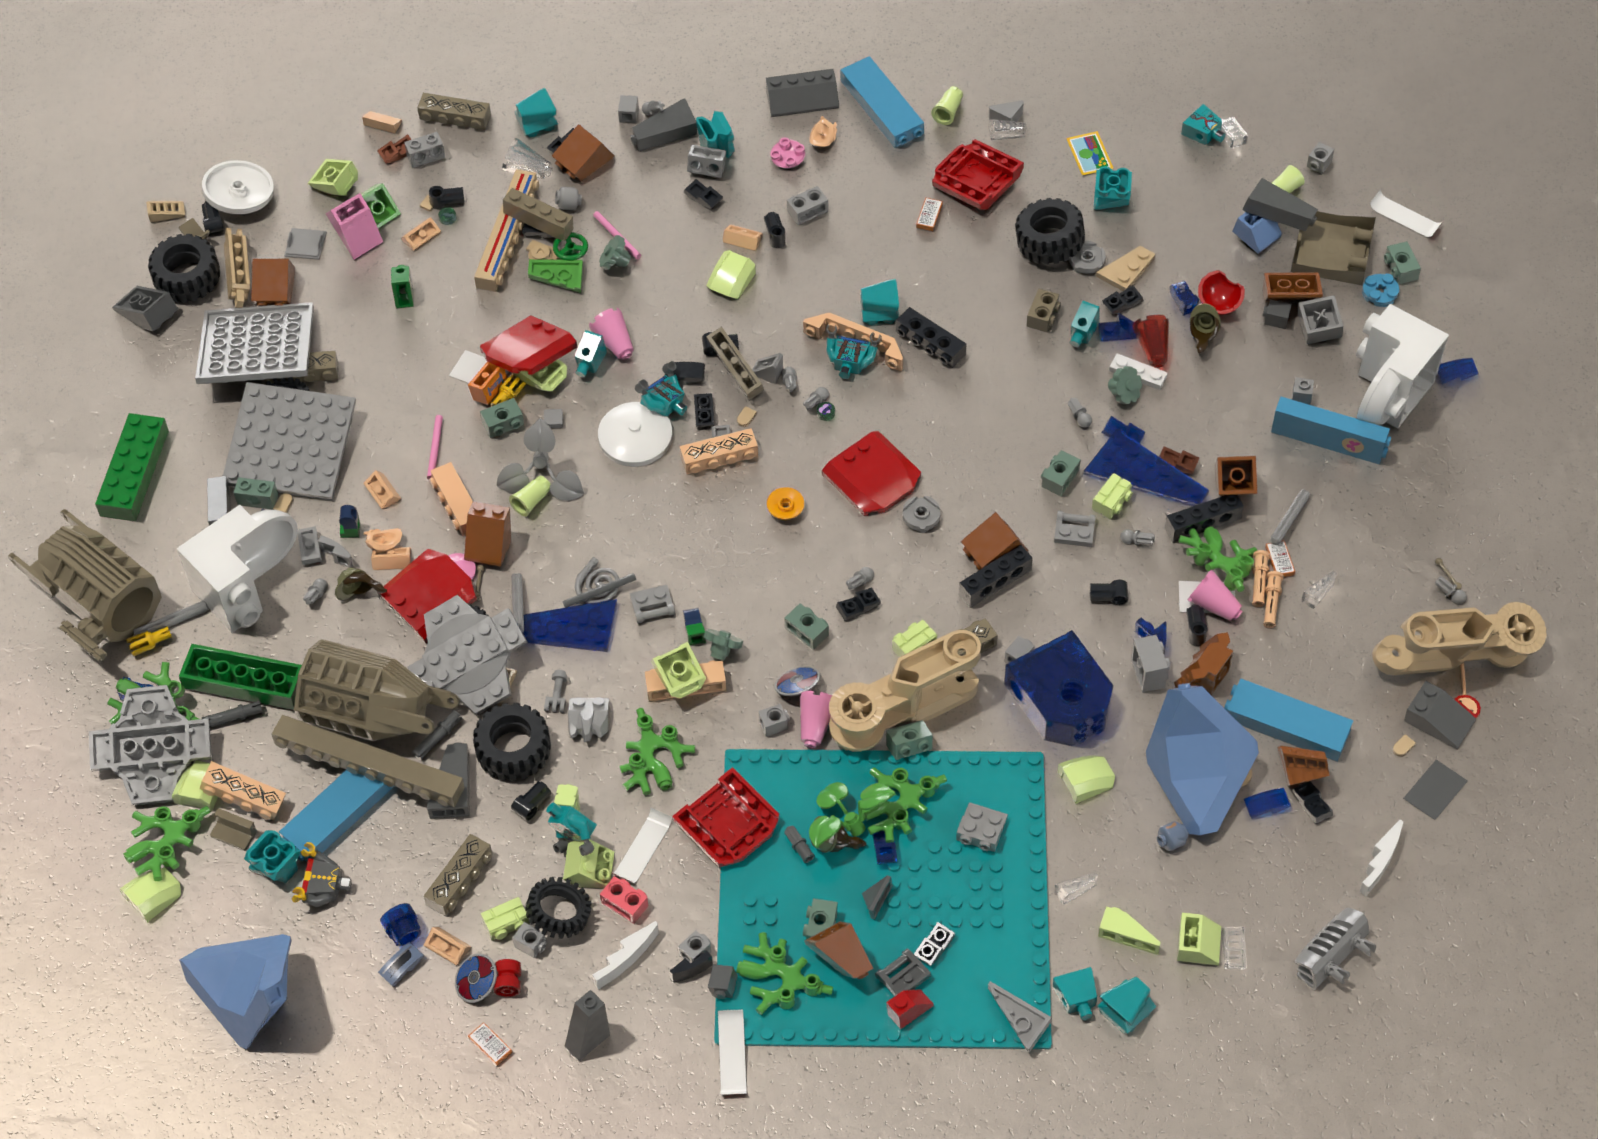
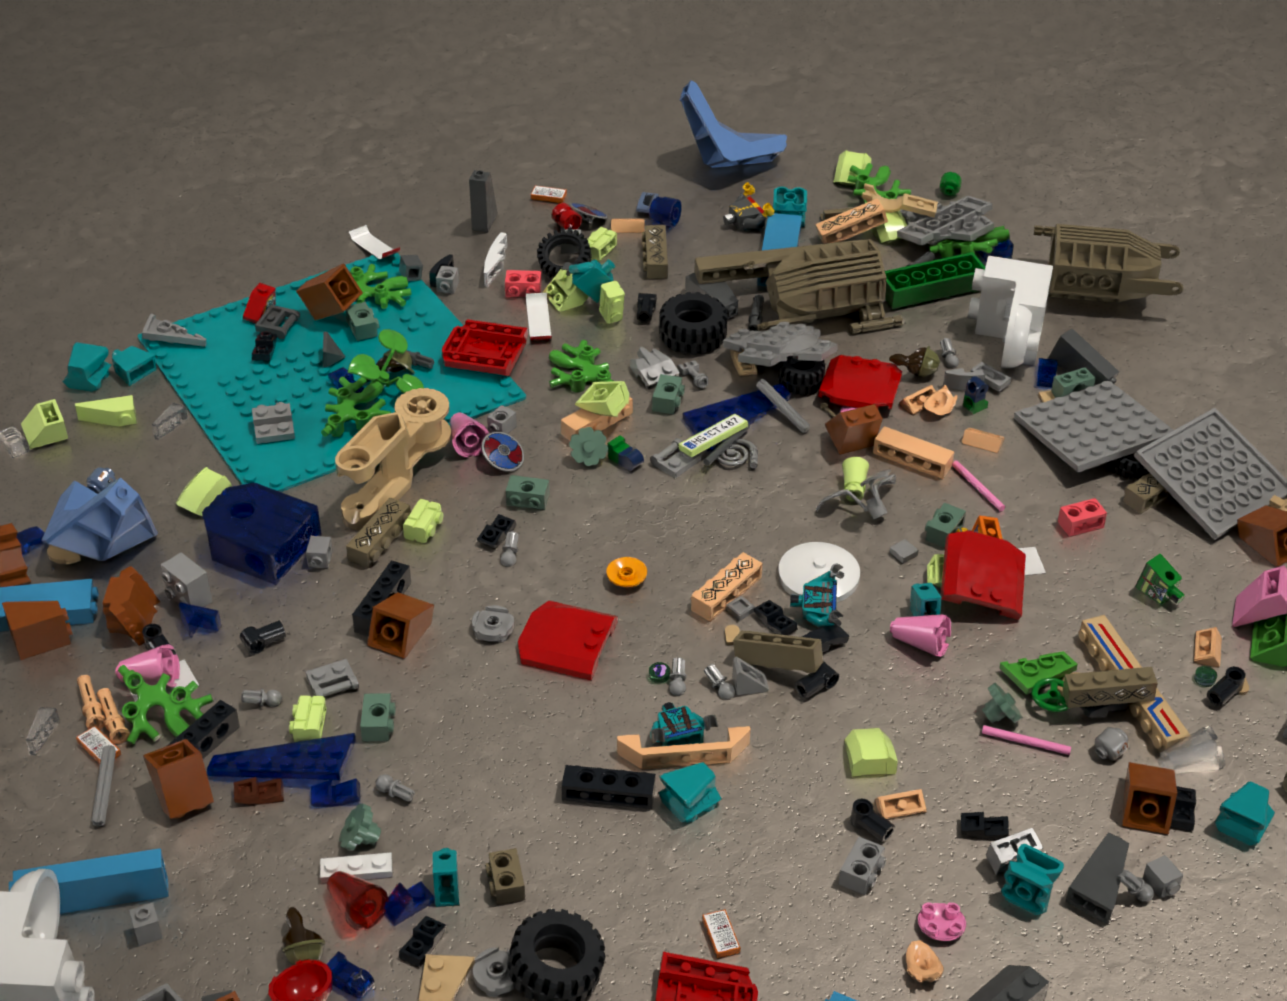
camera: 145 degrees right, 15 degrees down
green brick [95,413,169,522] -> none
none -> dark orange slope [2,601,73,660]
none -> sand green brick [652,374,685,415]
none -> tile [678,414,748,457]
none -> tan piece [862,183,938,217]
none -> green head [939,172,962,196]
none -> coral brick [1058,498,1107,537]

